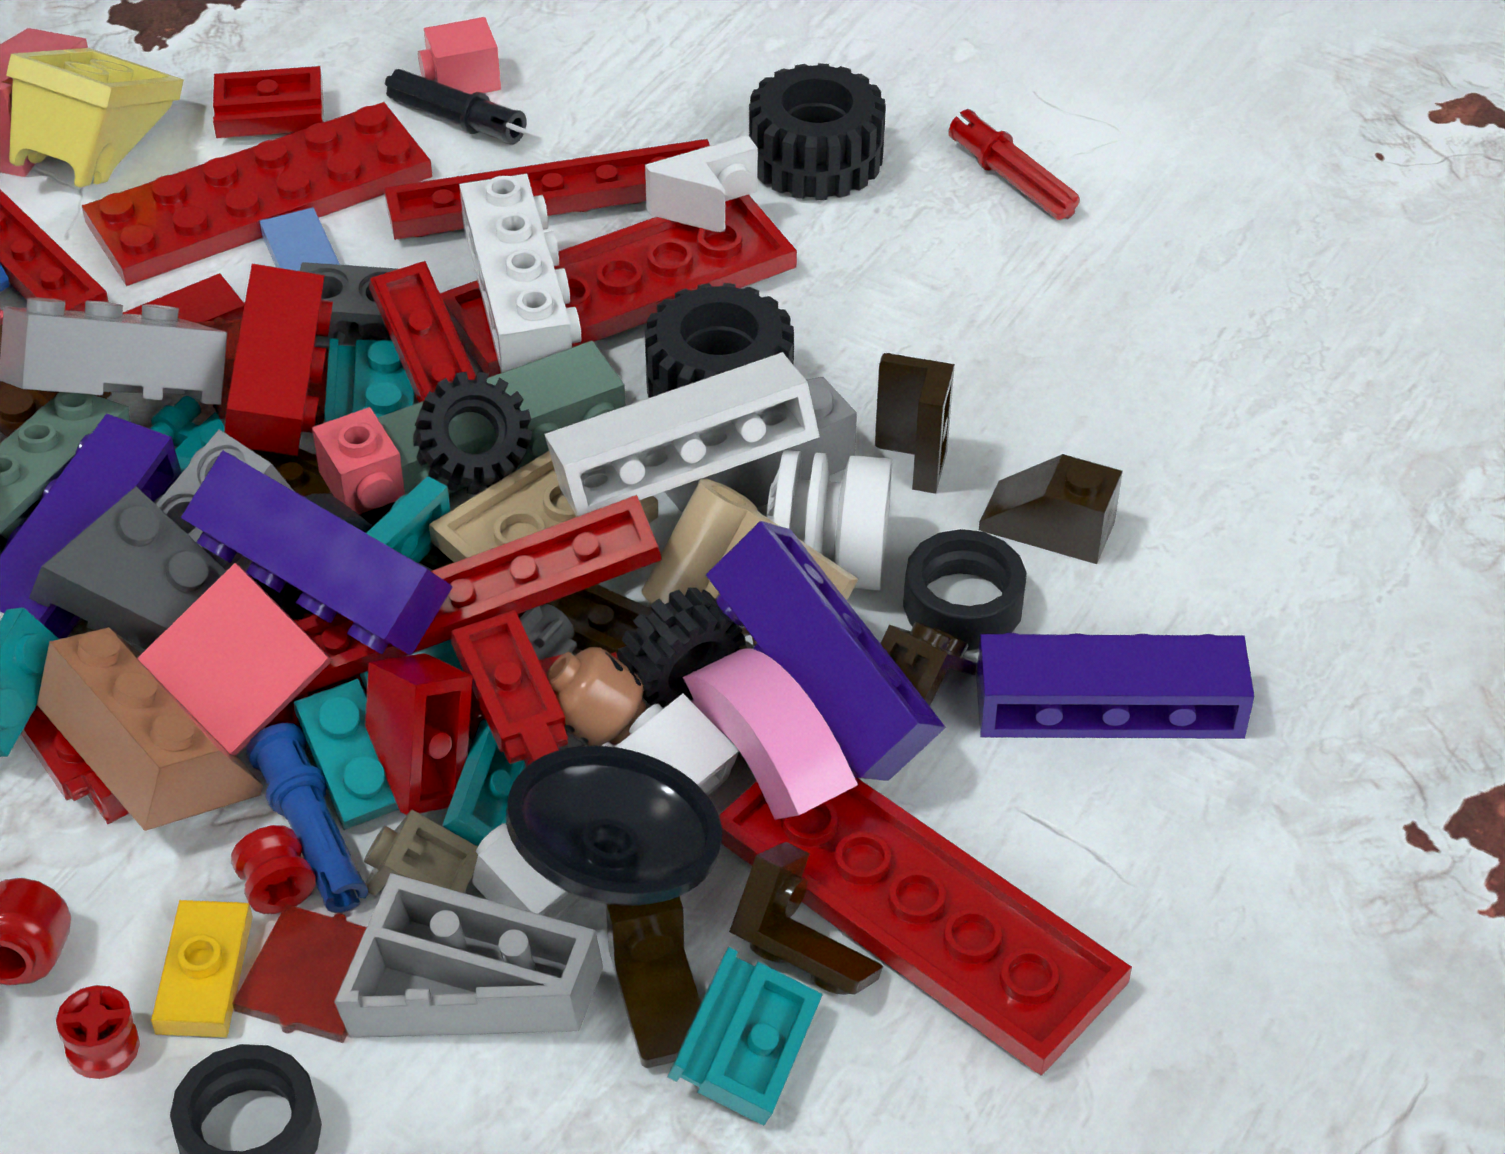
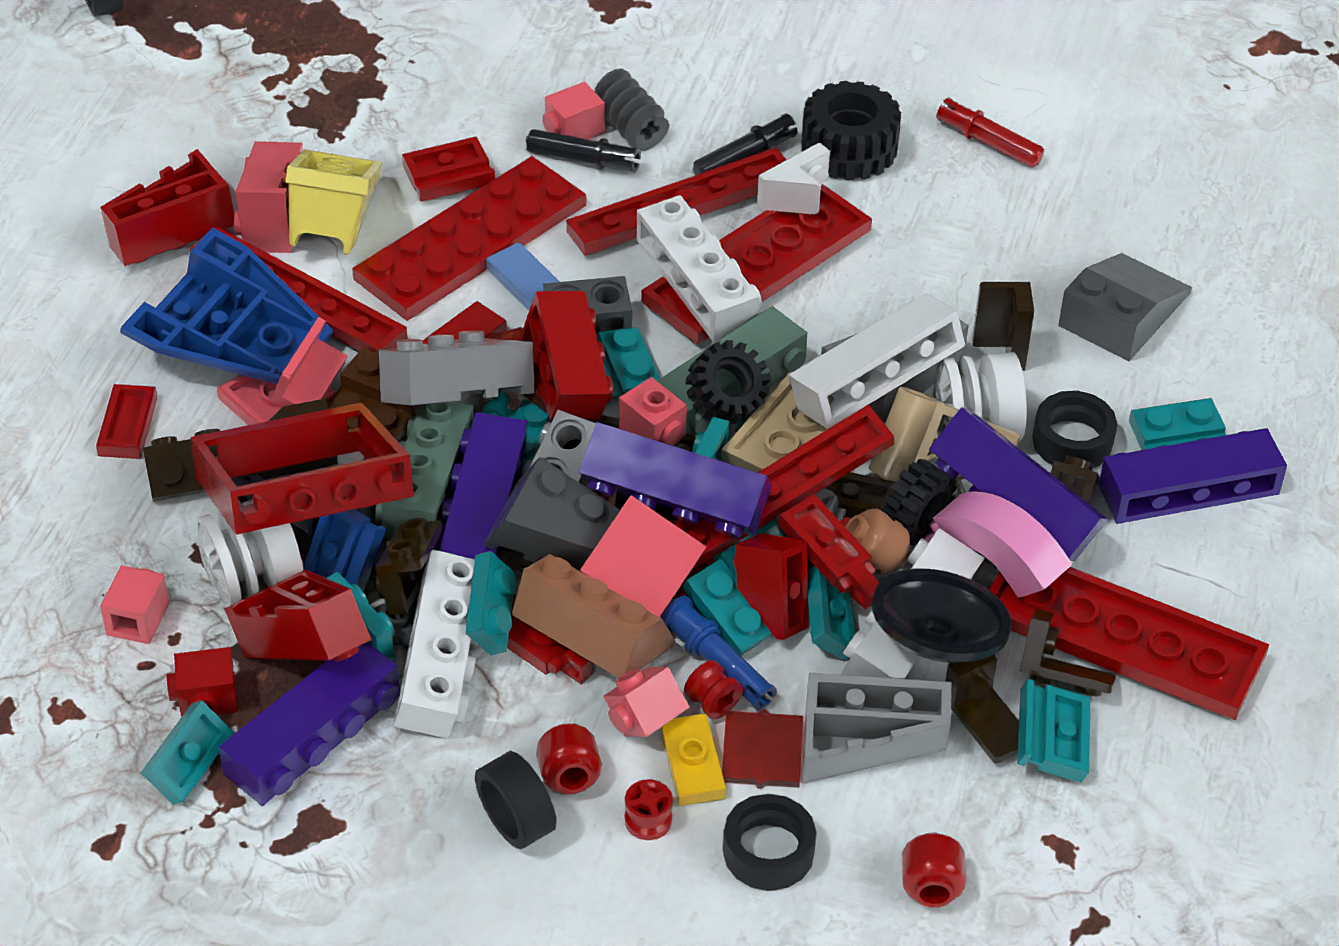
camera: 15 degrees left, 0 degrees up
dark tan bracket [364,810,478,896] -> none
red tile [369,261,476,403] -> none
black tyre [645,283,794,398] -> none
dark brown slope [979,454,1123,564] -> none
none -> dark grey piece [594,69,670,150]
none -> coral brick [603,667,689,737]
none -> black axle [692,113,798,175]
none -> dark grey slope [1058,253,1192,361]
none -> teal plate [1129,398,1226,450]

